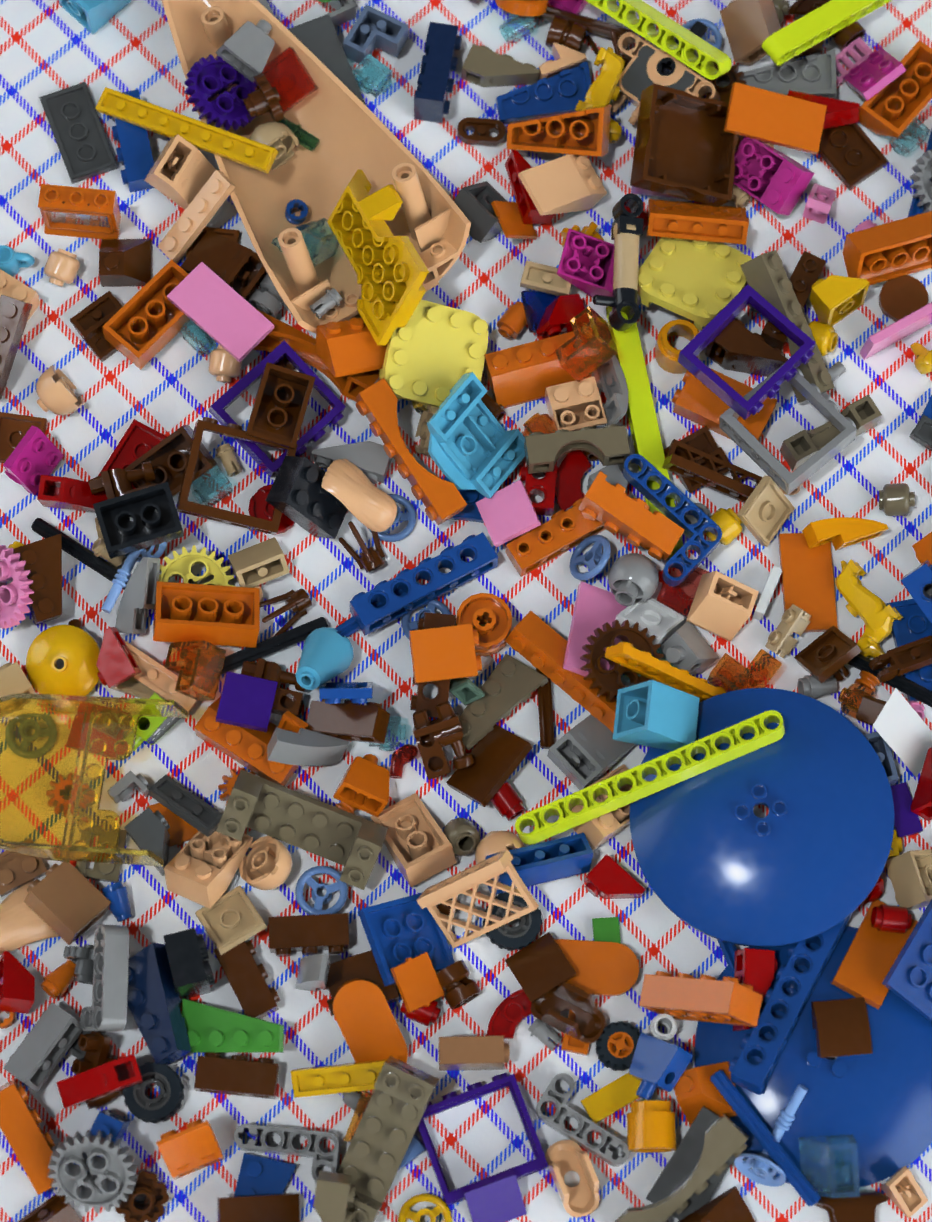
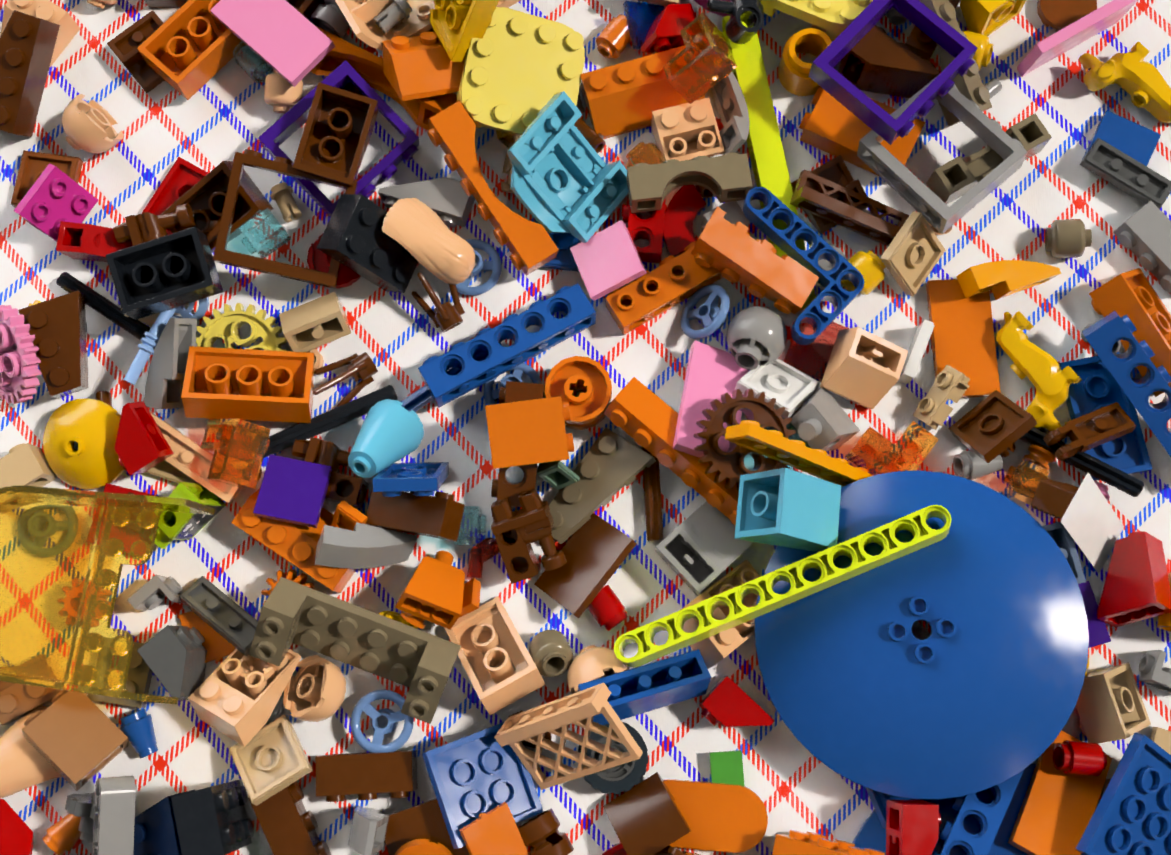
camera: 10 degrees right, 5 degrees up
none -> orange tile [460,578,481,617]

